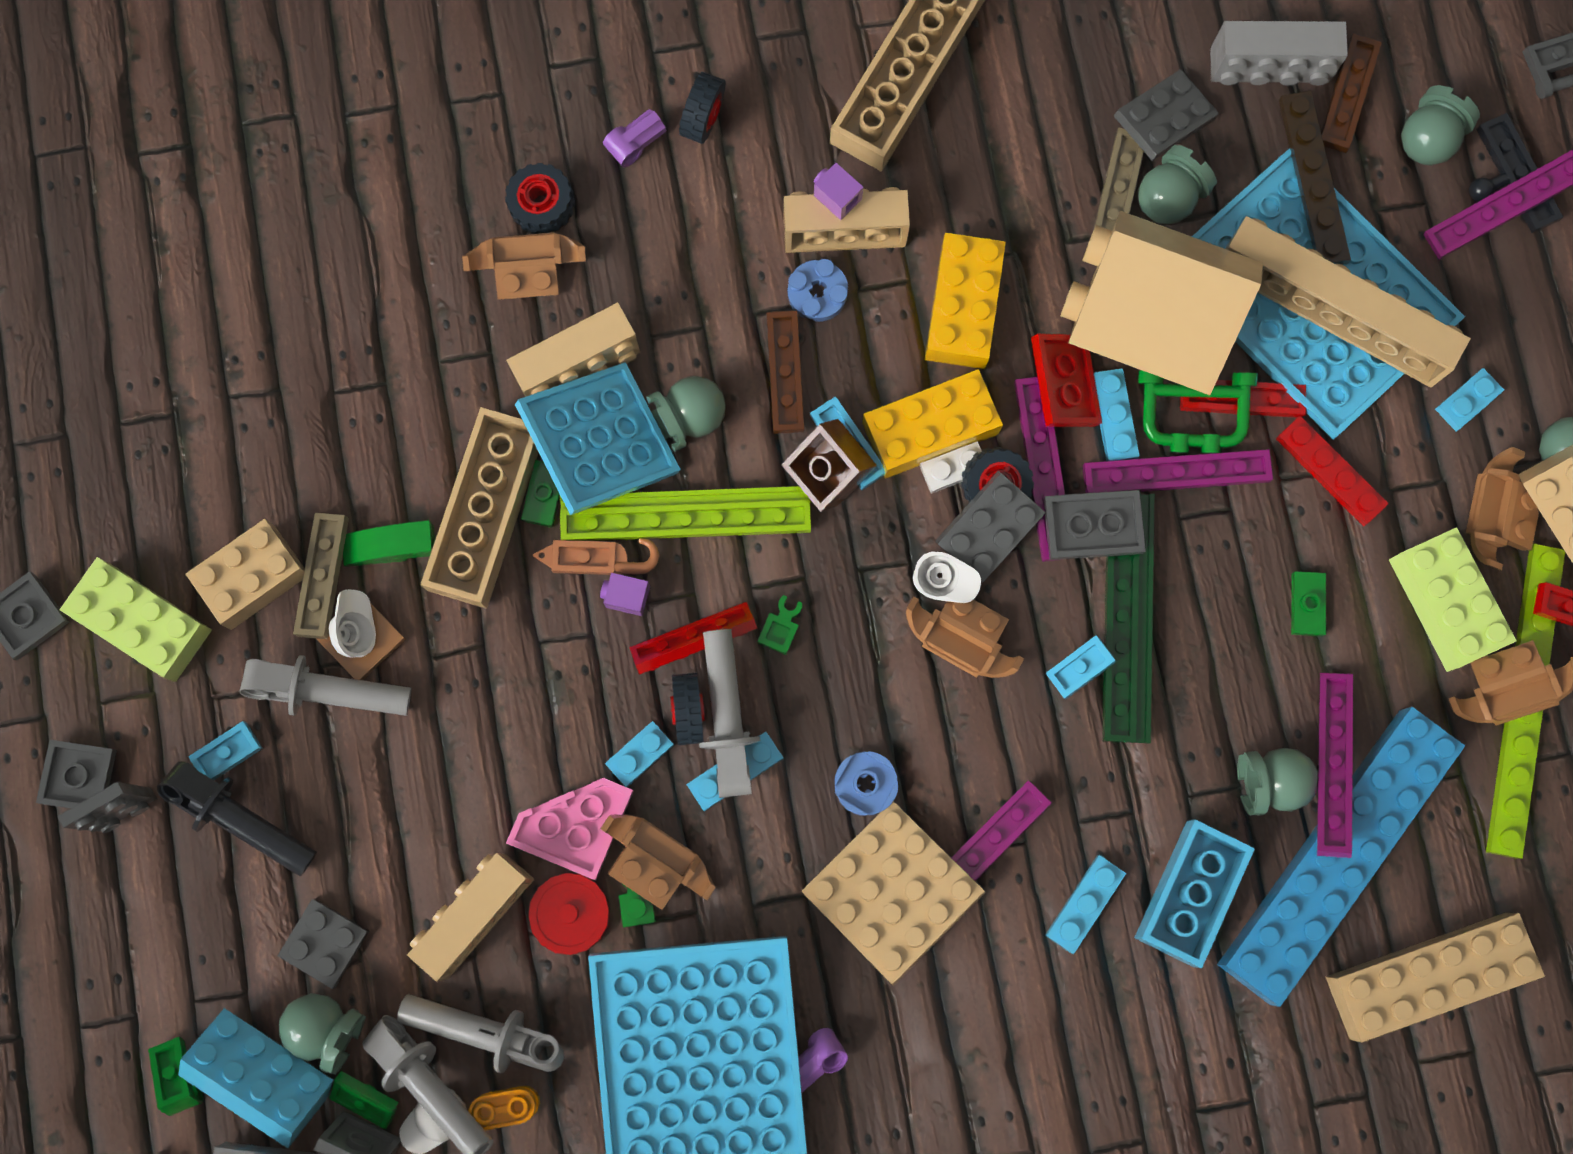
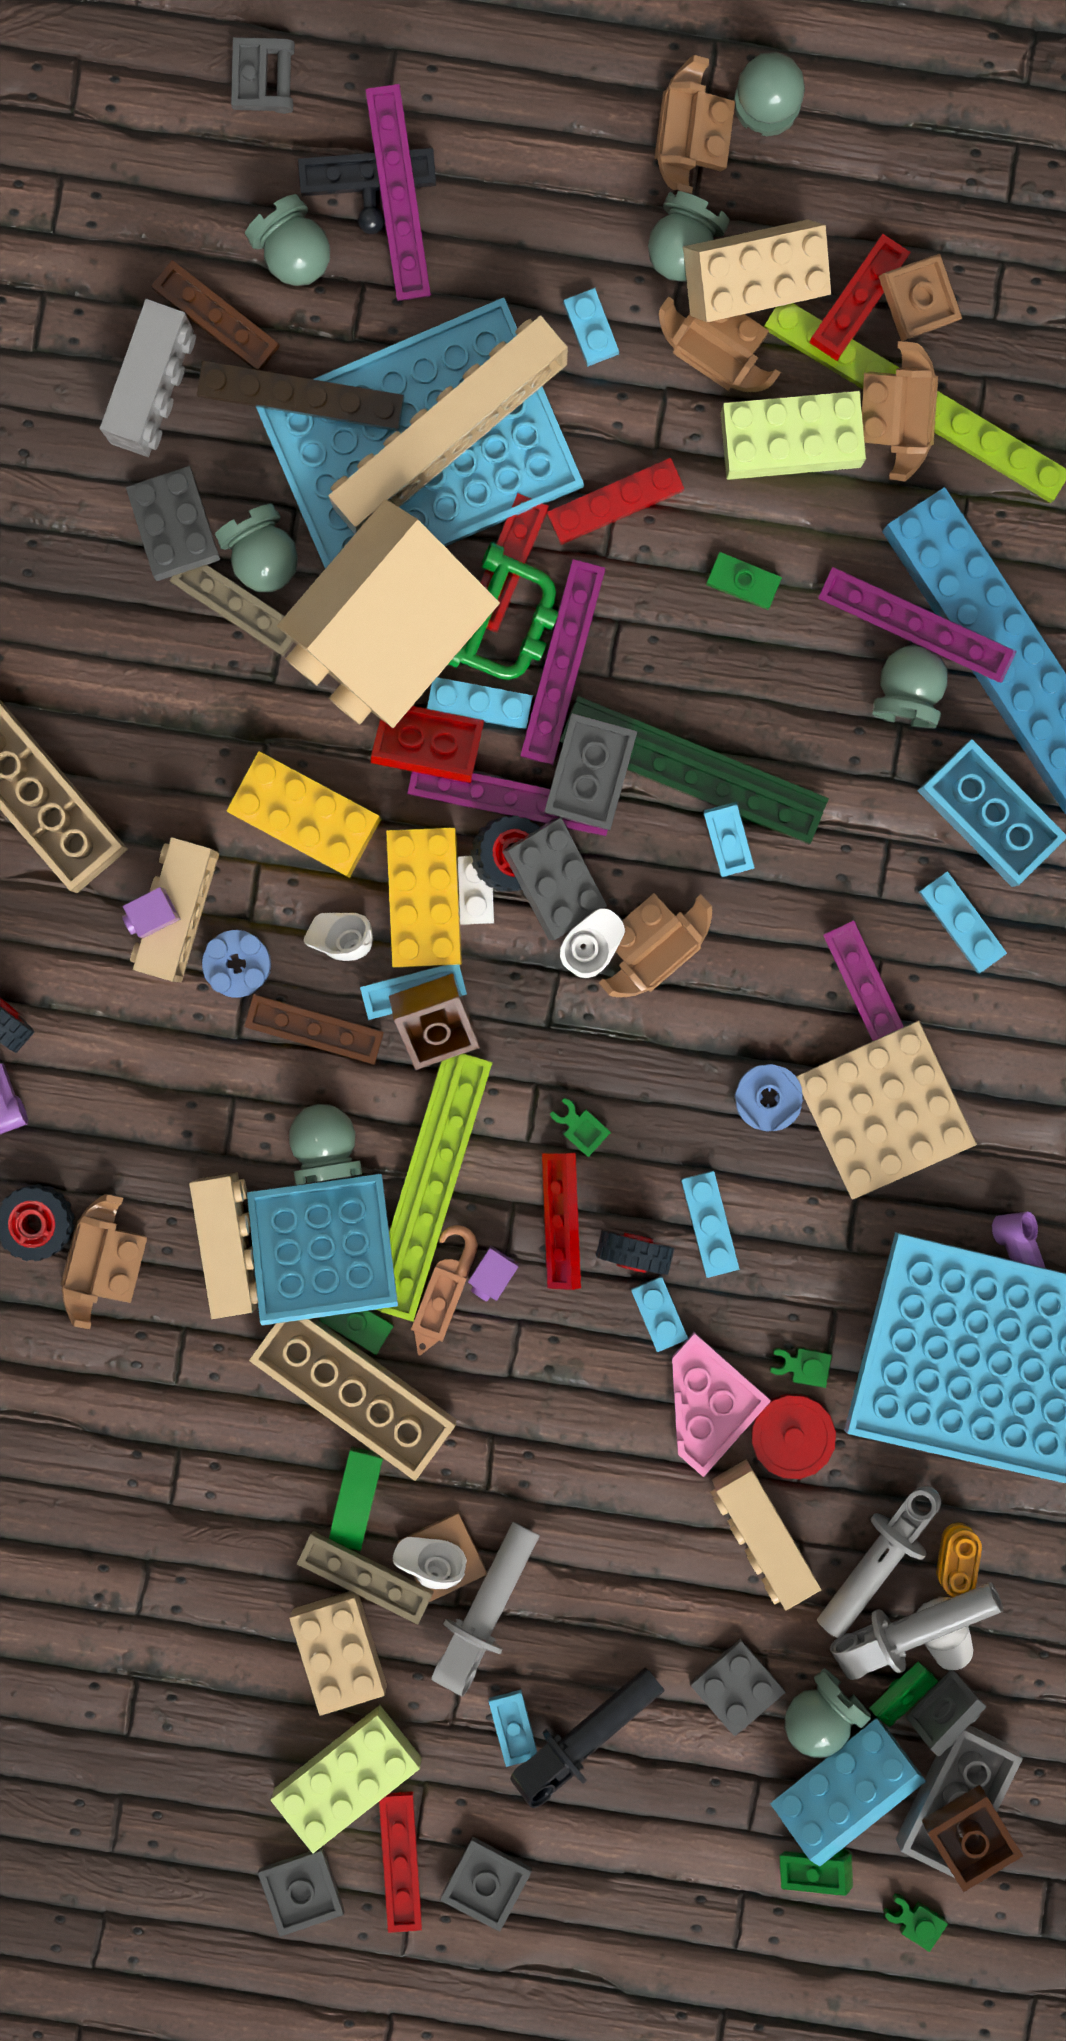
camera: 65 degrees left, 10 degrees up
dark grey plate [57,782,157,833] -> none
medium nougat plate [600,815,716,910] -> none
light grey piece [699,629,760,798] -> none
none -> white cap [304,913,373,961]
none -> red plate [379,1791,422,1933]

